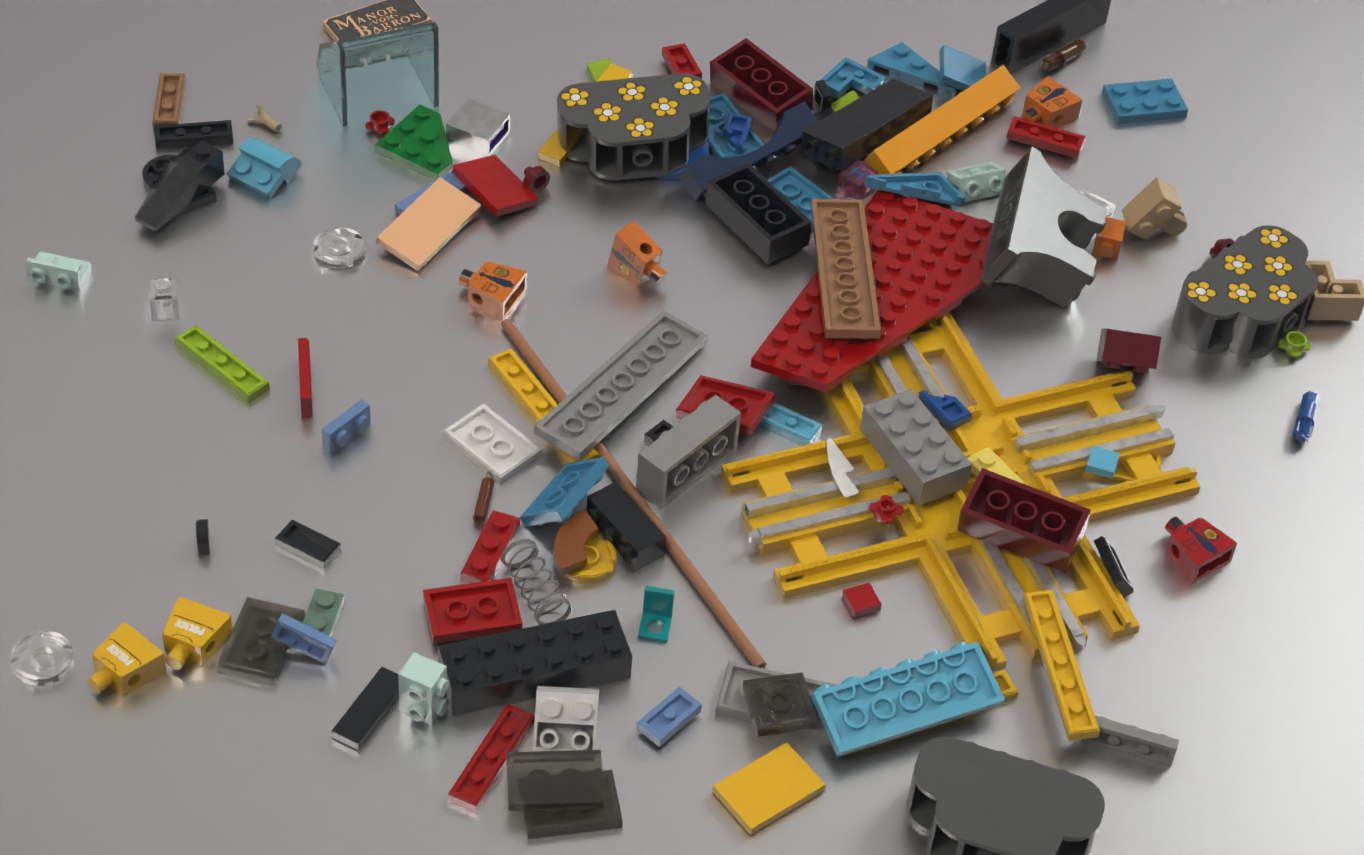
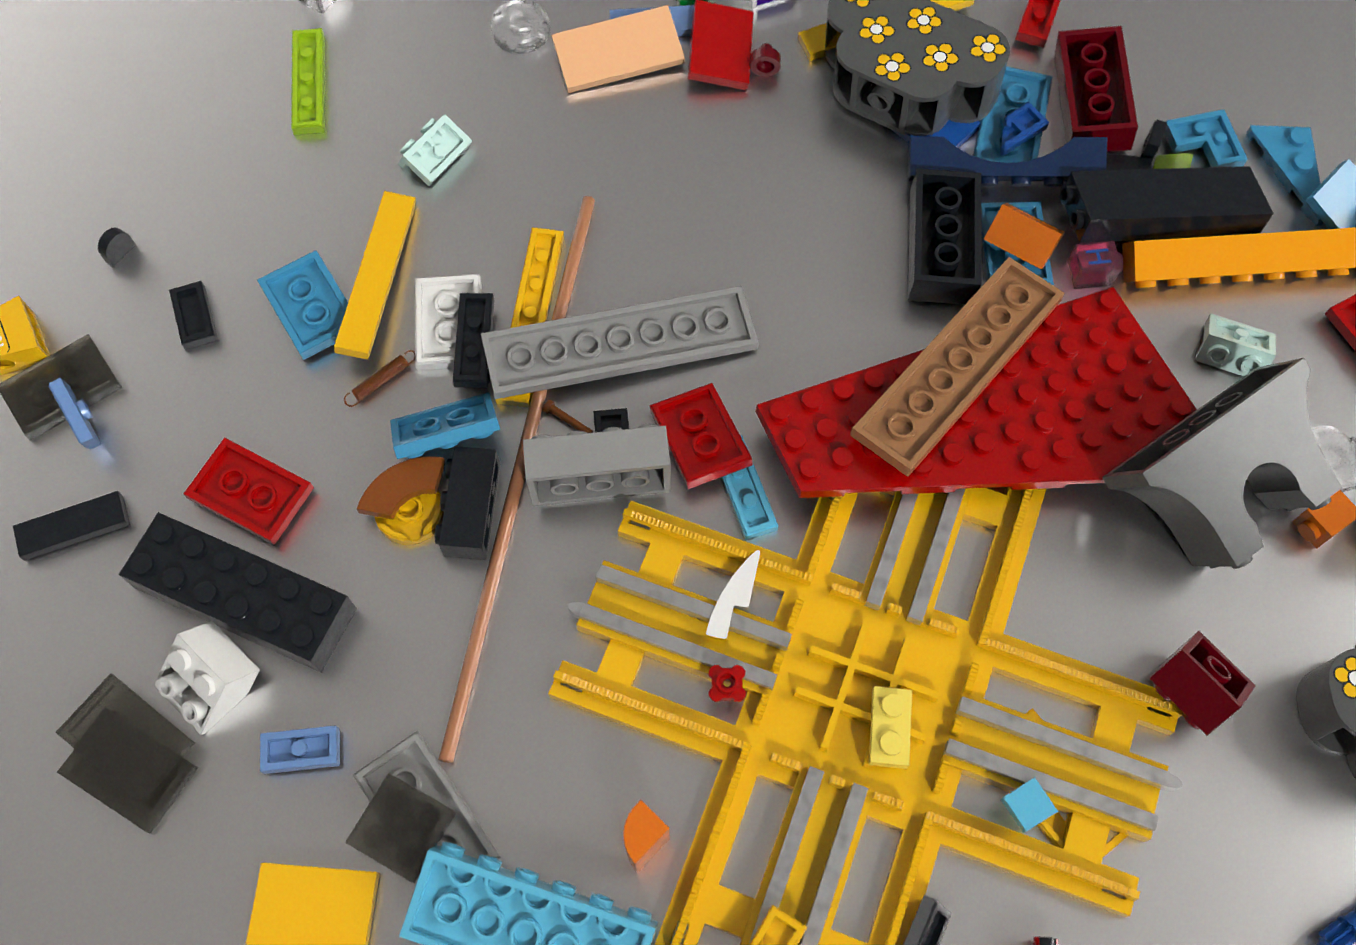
camera: 45 degrees right, 20 degrees up
red tile [298,338,313,418] -> none
sand green plate [303,588,345,637] -> none
medium blue plate [322,399,371,454] -> none
light aqua brick [398,652,449,726] -> none
red tile [448,703,535,813] -> none
orange torso [459,262,527,322] -> none
red plate [461,510,520,583] -> none
light grey piece [501,539,572,625] -> none
orange torso [607,221,668,286] -> none
teal bracket [638,586,675,643] -> none
red tile [842,583,882,618] -> none
light grey brick [860,389,972,506] -> none
dark azure wing [864,172,965,207] -> none
blue tile [918,390,972,431] -> none
dark red brick [957,468,1091,573] -> none
none -> dark azure plate [257,250,348,360]
none -> yellow tile [334,191,416,360]
none -> light aqua bracket [398,114,472,186]
none -> black tile [453,293,494,388]
none -> dark orange piece [542,399,593,433]
none -> orange brick [623,800,670,873]
none -> orange brick [983,203,1064,270]

